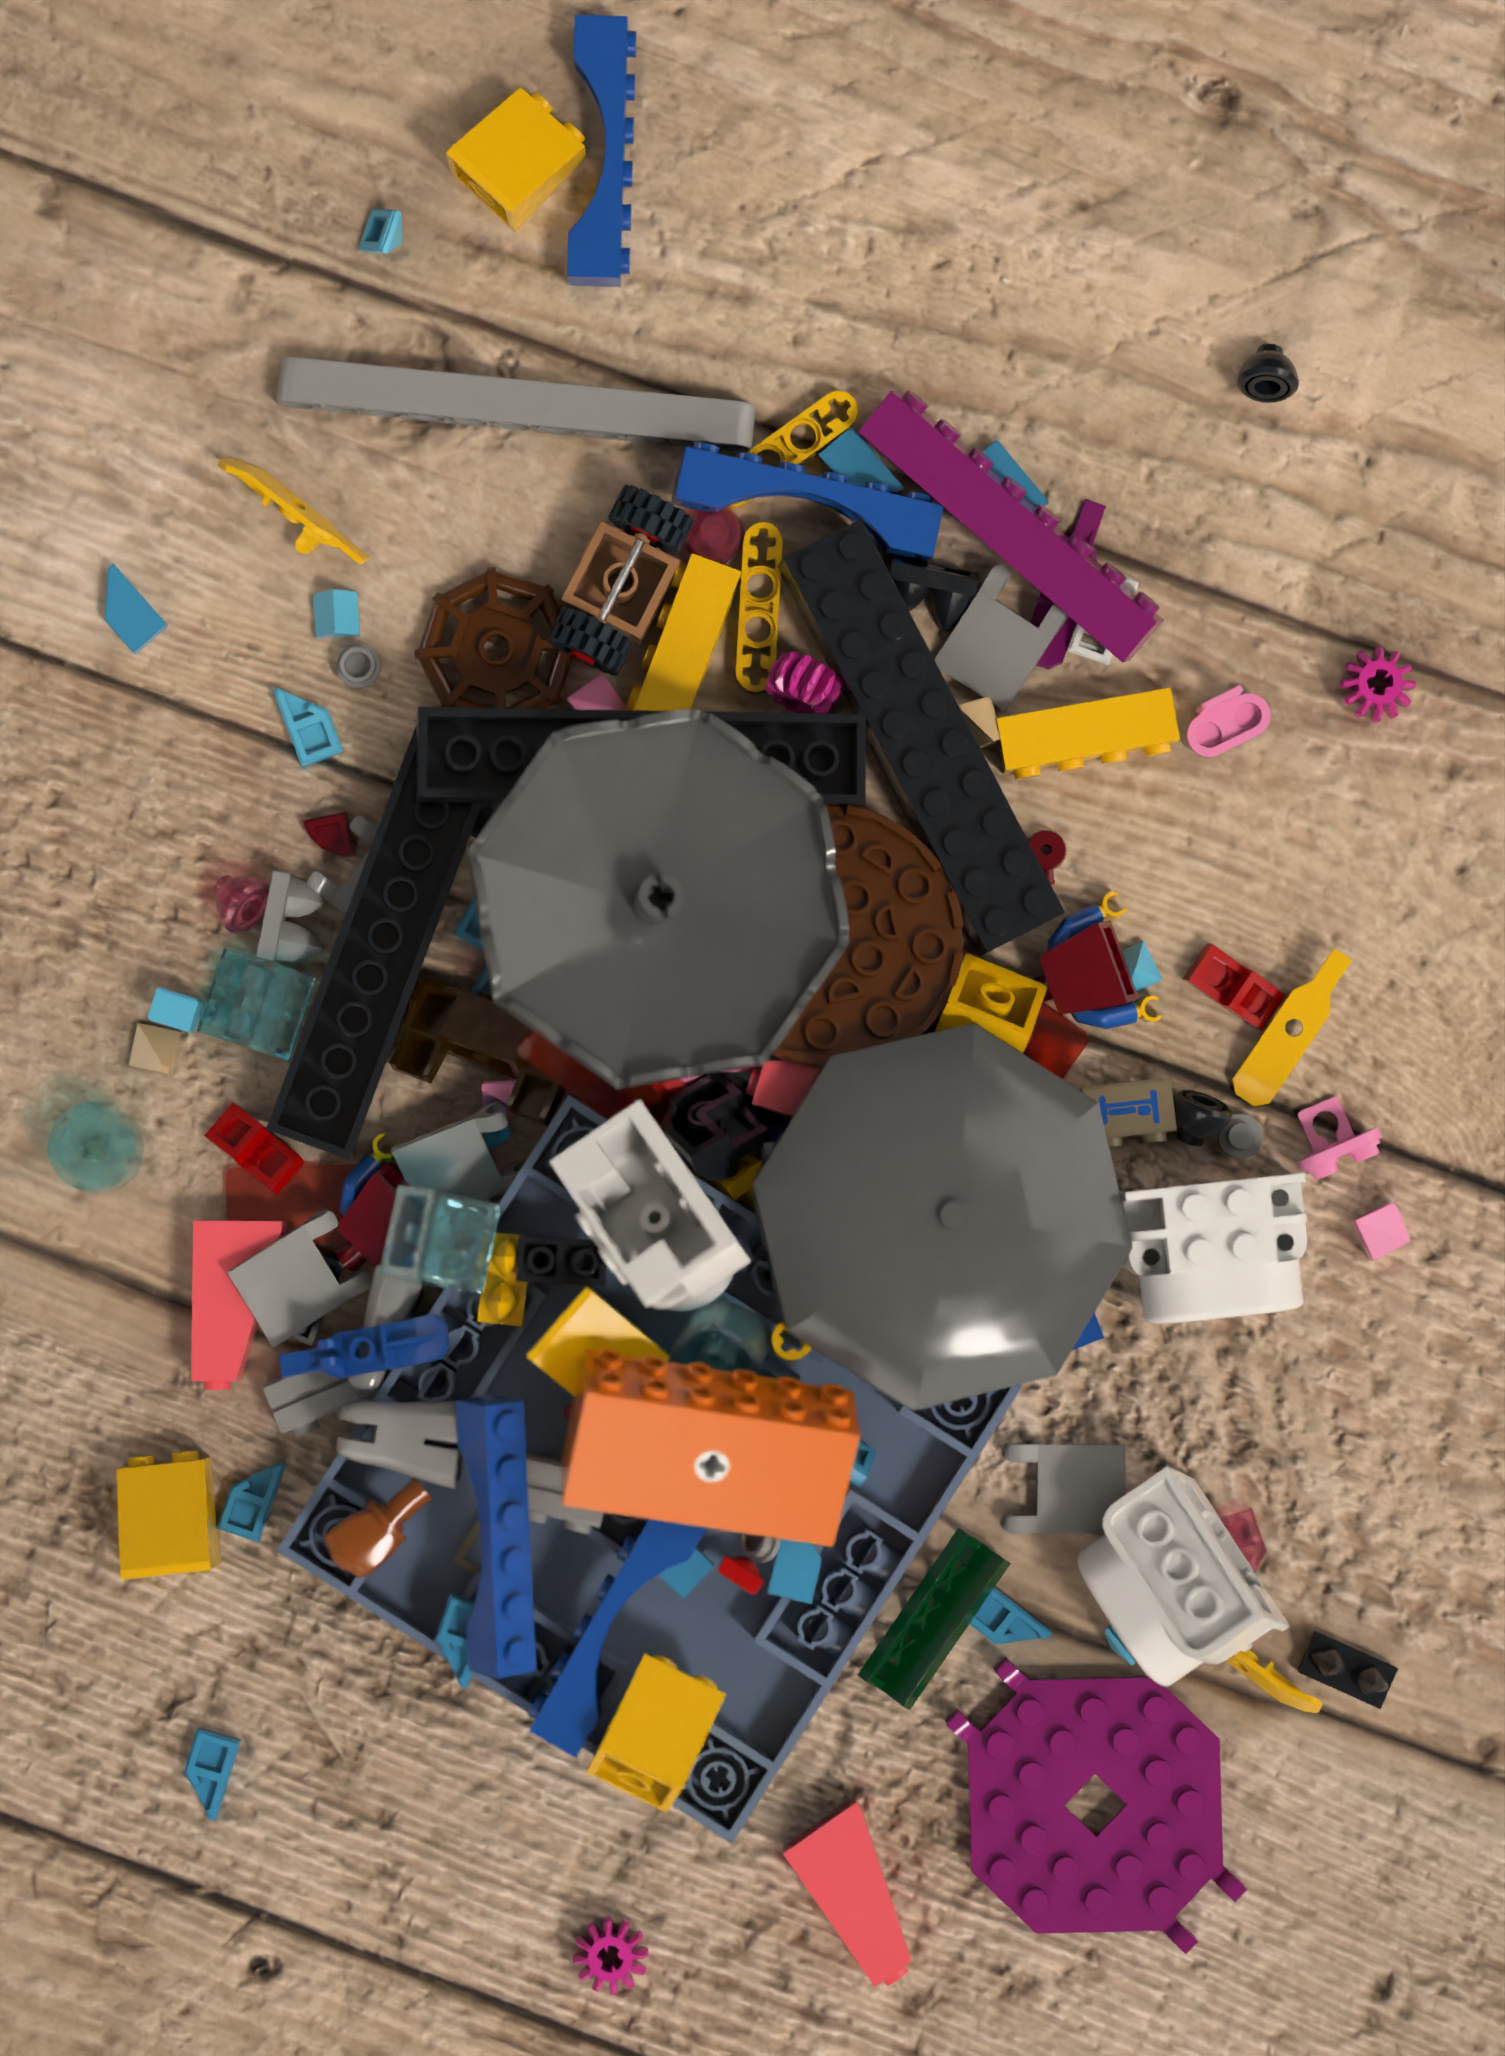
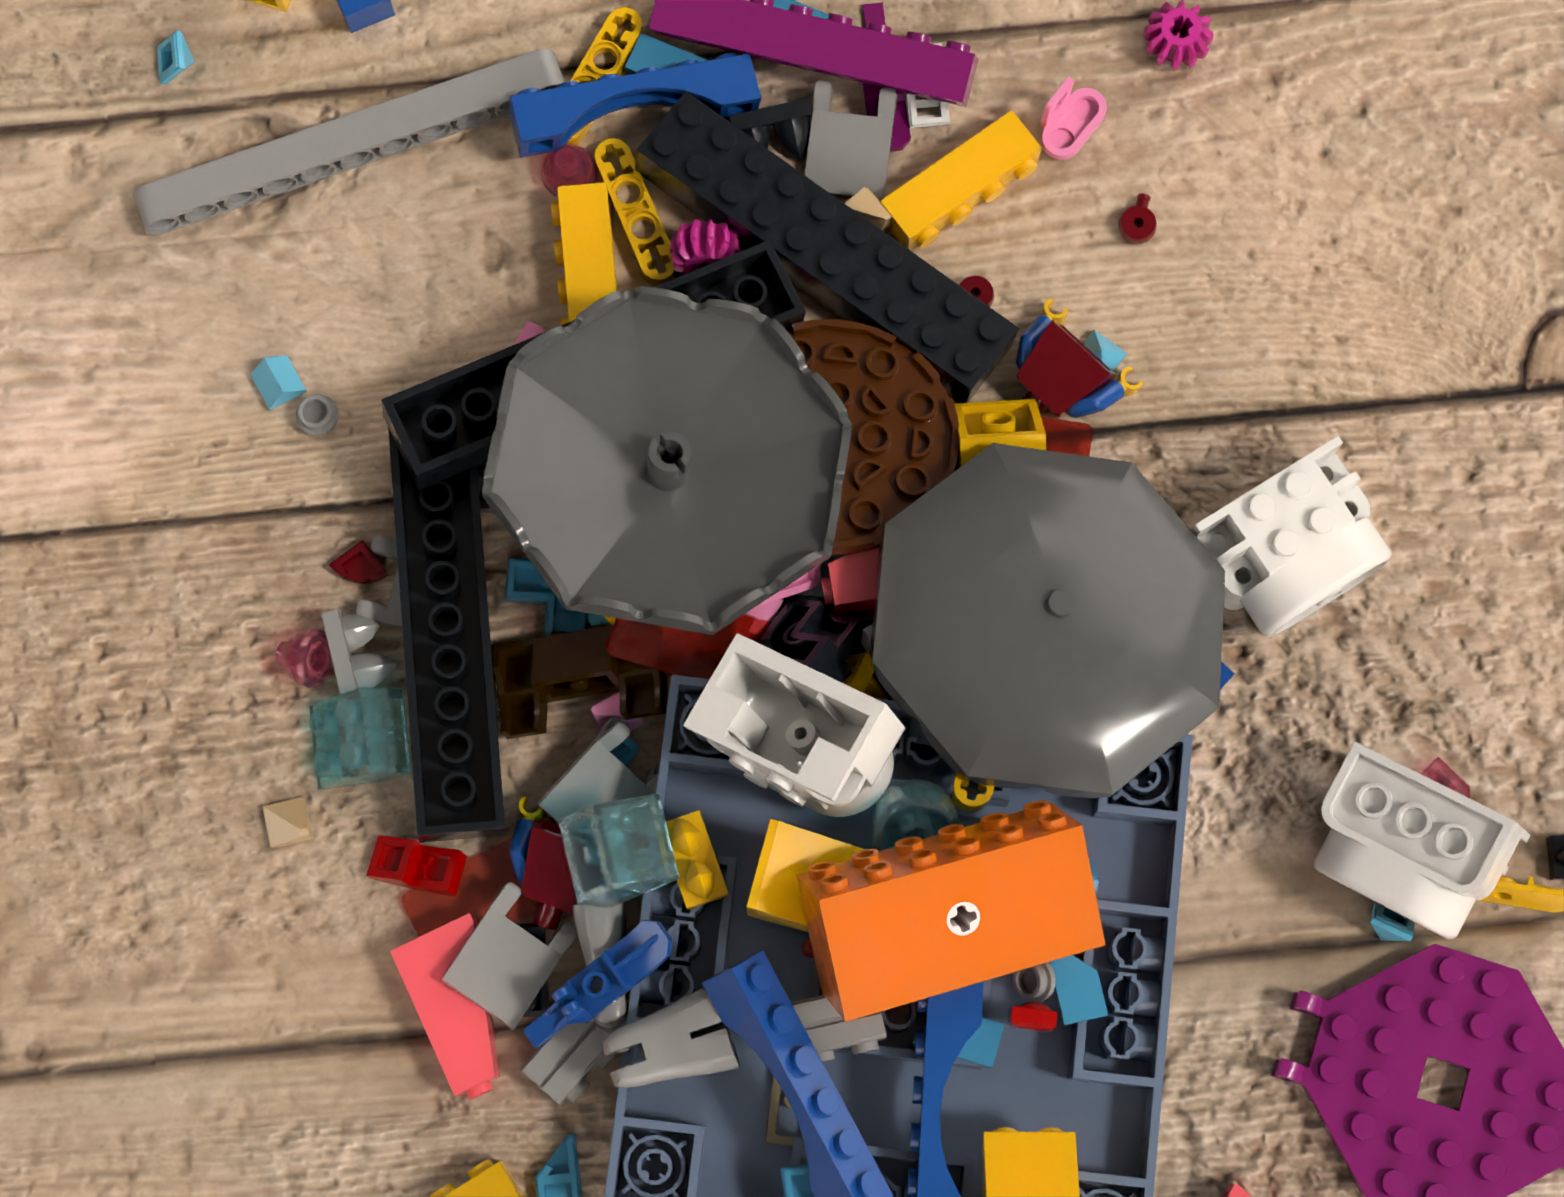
camera: 25 degrees left, 10 degrees down
clear light blue brick [47,1102,144,1193] -> none
dark azure tile [105,564,168,655] -> none
medium azure slope [148,987,204,1034] -> none
yellow piece [218,457,370,565] -> none
medium azure tile [273,688,344,768] -> none
dark orange piece [323,1478,432,1578] -> none
reddish brown plate [414,567,573,709] -> none
black slope [516,1236,607,1286] -> none
brick [547,485,695,676] -> none
dark green fence [857,1528,1011,1710] -> none
dark azure tile [970,1587,1052,1645] -> none
light grey flag [1004,1443,1126,1534] -> none
dark tan brick [1079,1077,1177,1147] -> none
black brick [1173,1090,1232,1147] -> none
red slope [1183,943,1286,1031] -> none
light grey plate [1218,1114,1263,1158] -> none
yellow piece [1232,948,1352,1106] -> none
bright pink bracket [1297,1097,1383,1180] -> none
bright pink slope [1351,1202,1410,1261] -> none
none -> dark red piece [1118,193,1157,244]

